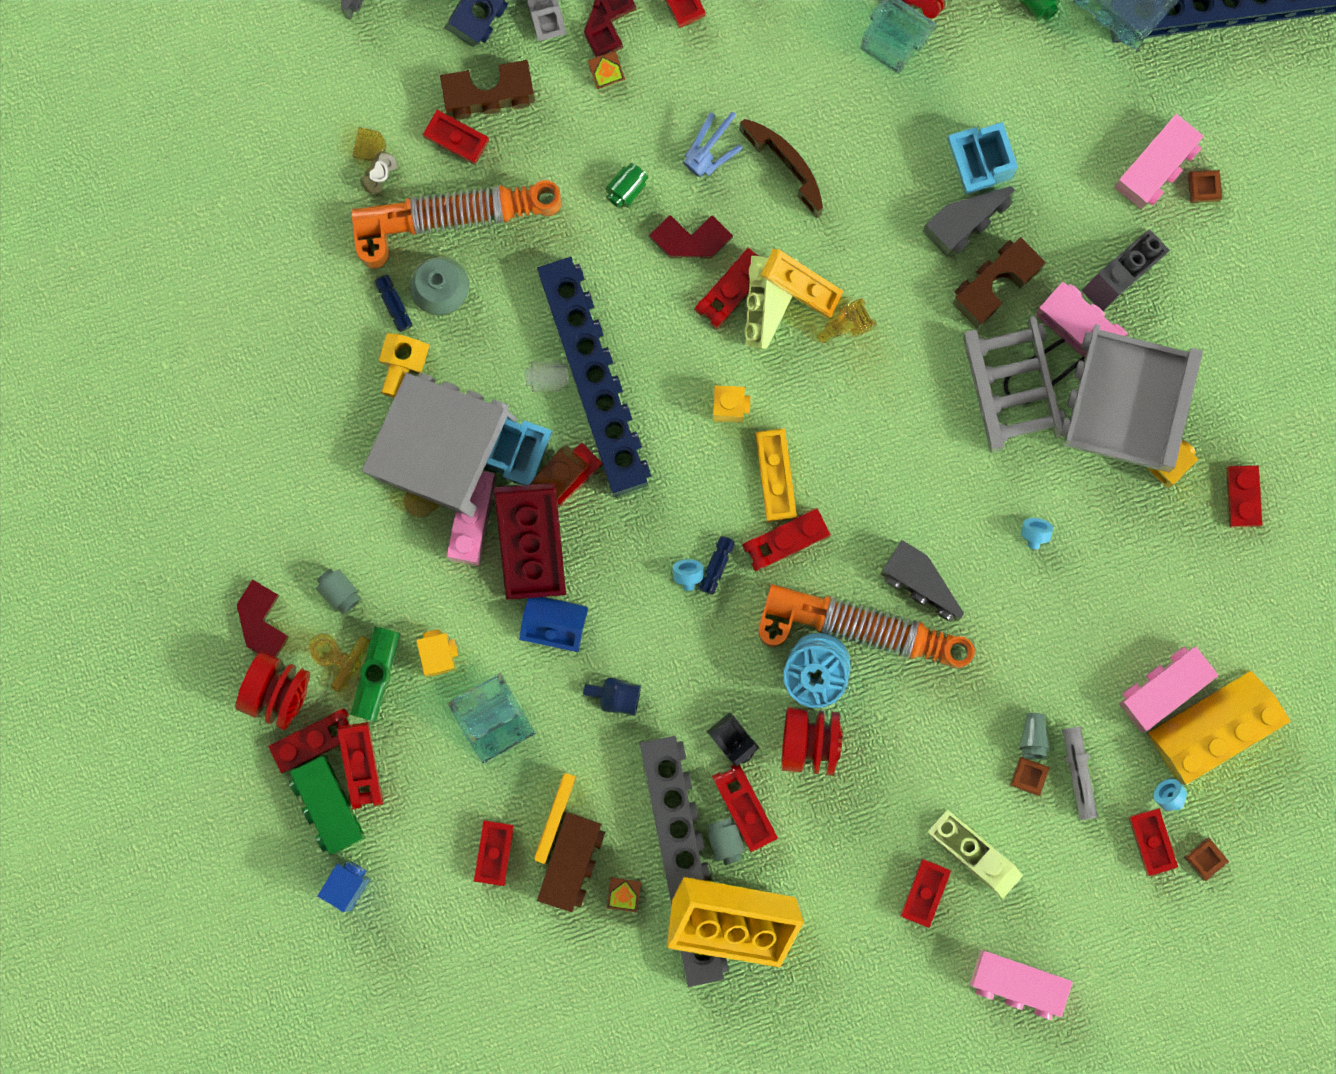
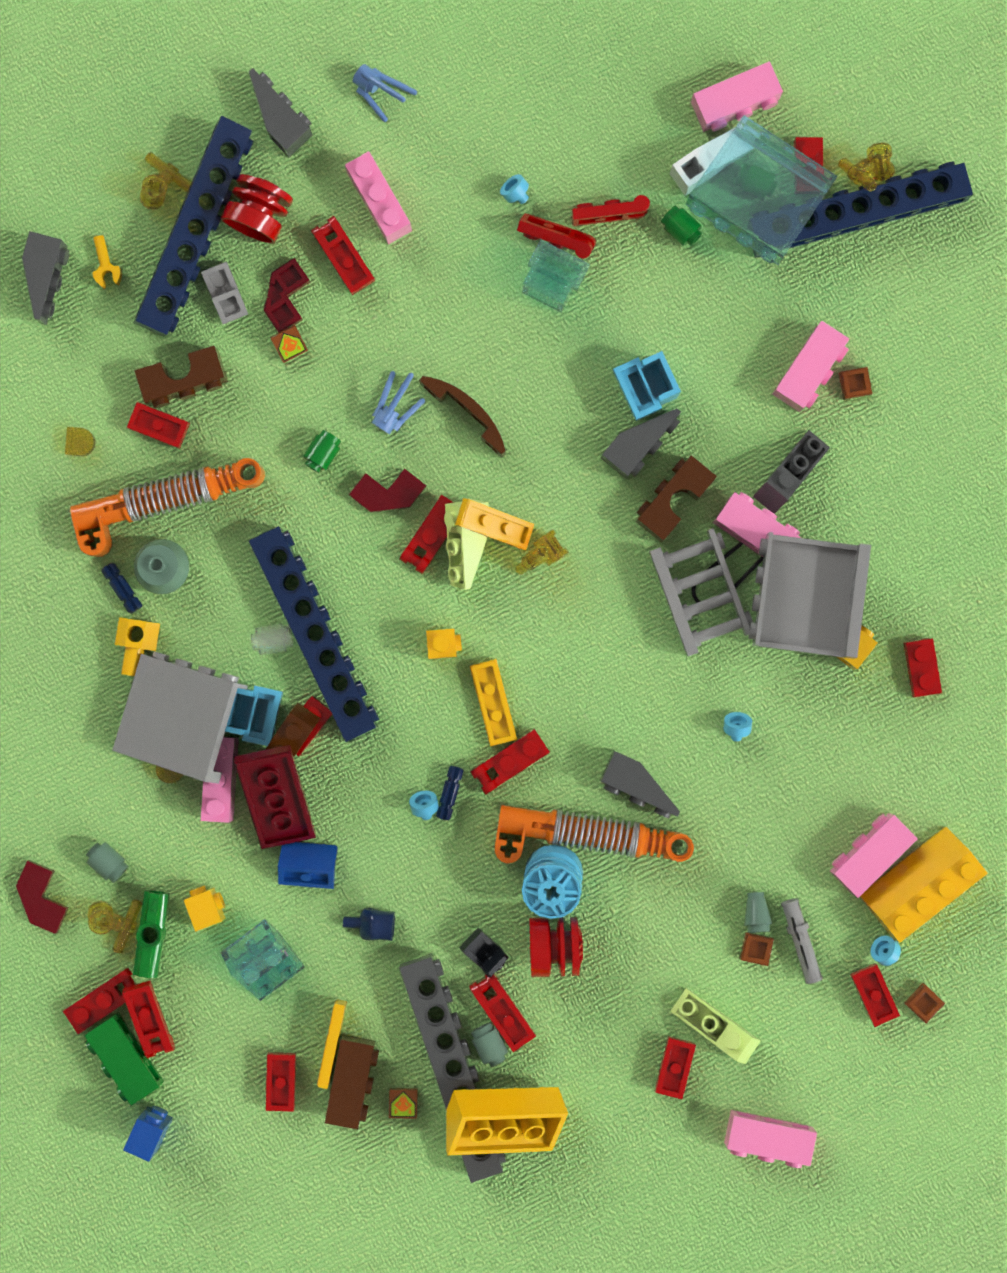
camera: 10 degrees left, 5 degrees up
red wheel [235,651,310,730] -> none
piece [360,151,397,194] -> none

